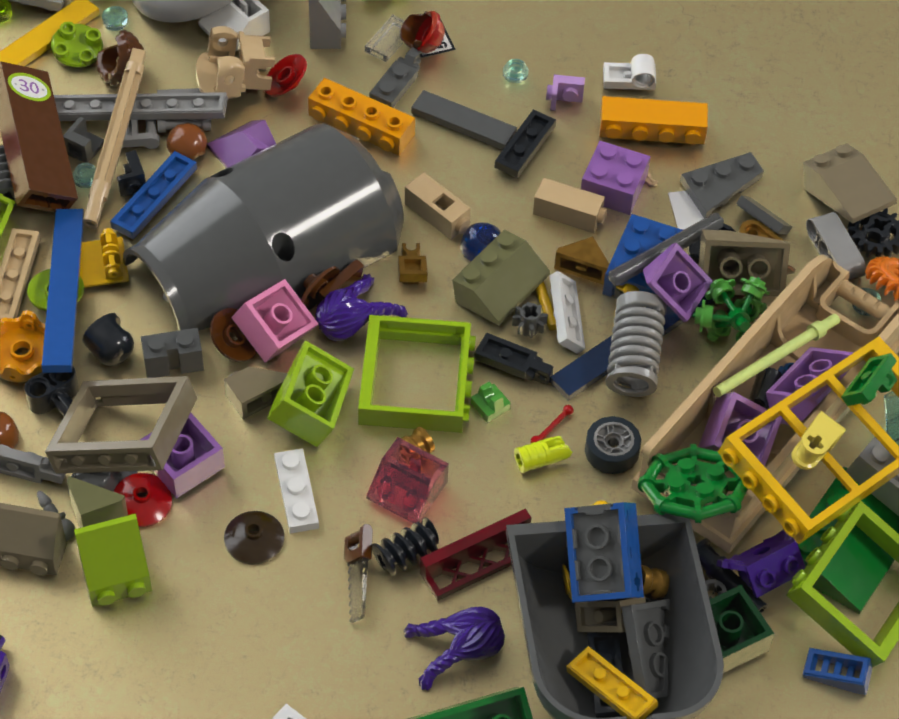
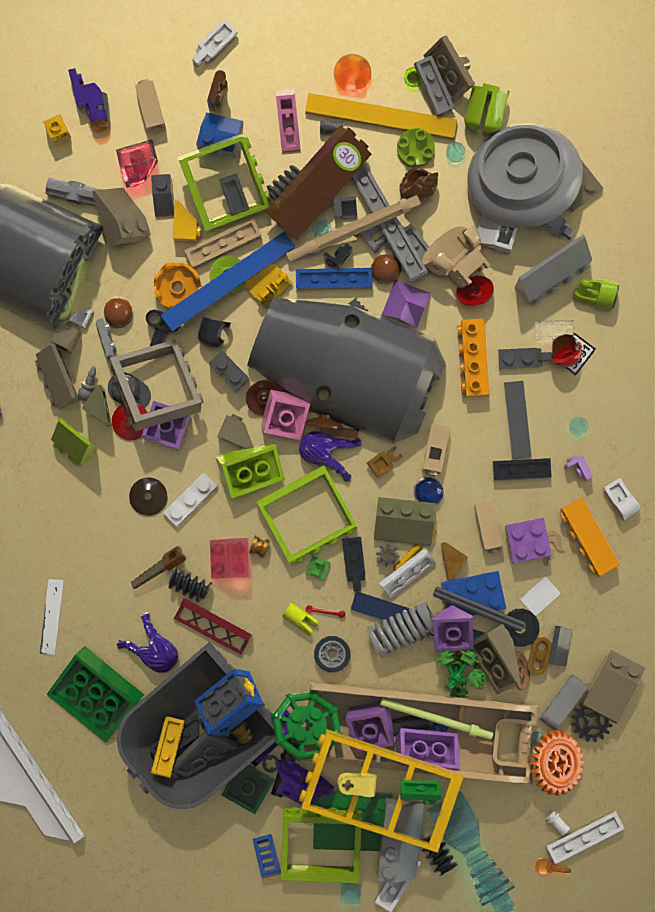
camera: 65 degrees right, 30 degrees up
dark grey wing [680,152,764,218] -> none

